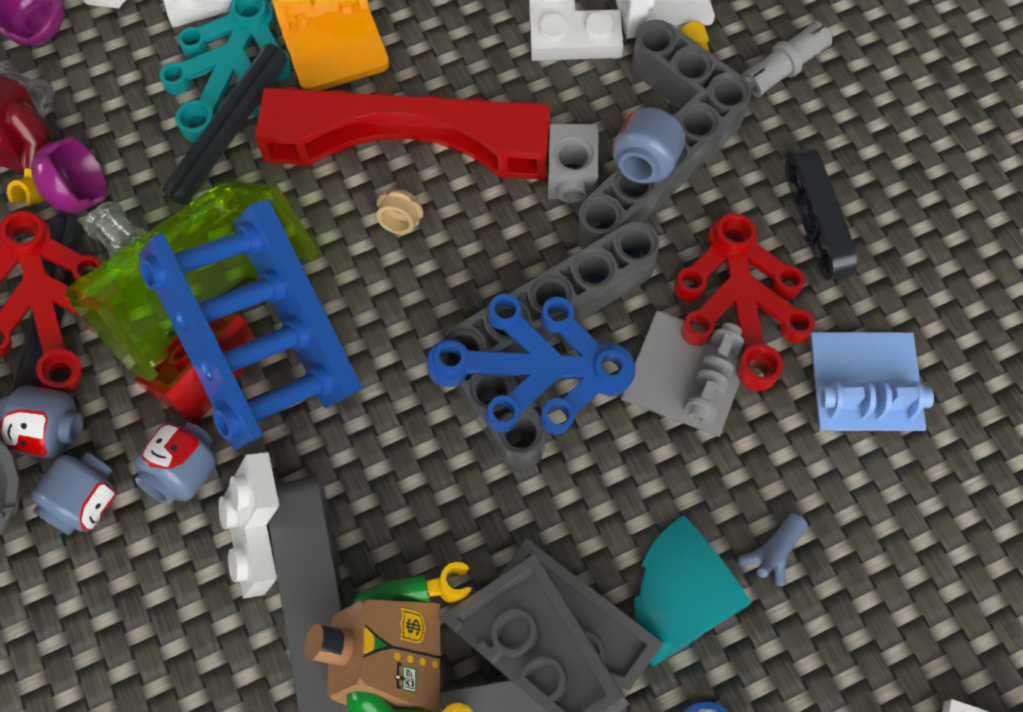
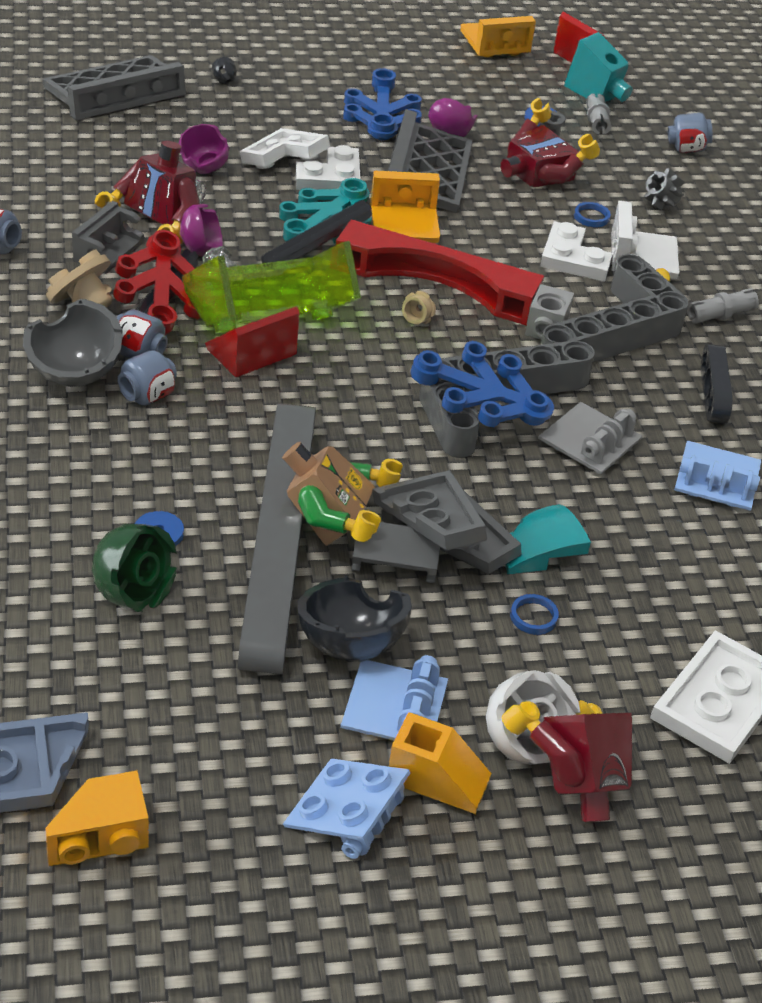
camera: 10 degrees right, 25 degrees down
sand blue head [134,423,217,505] -> none
blue fence [138,199,363,451] -> none
white plate [219,452,279,599] -> none
sand blue head [612,107,685,183] -> none
red plant [674,213,815,391] -> none
sand blue bar [738,513,808,586] -> none

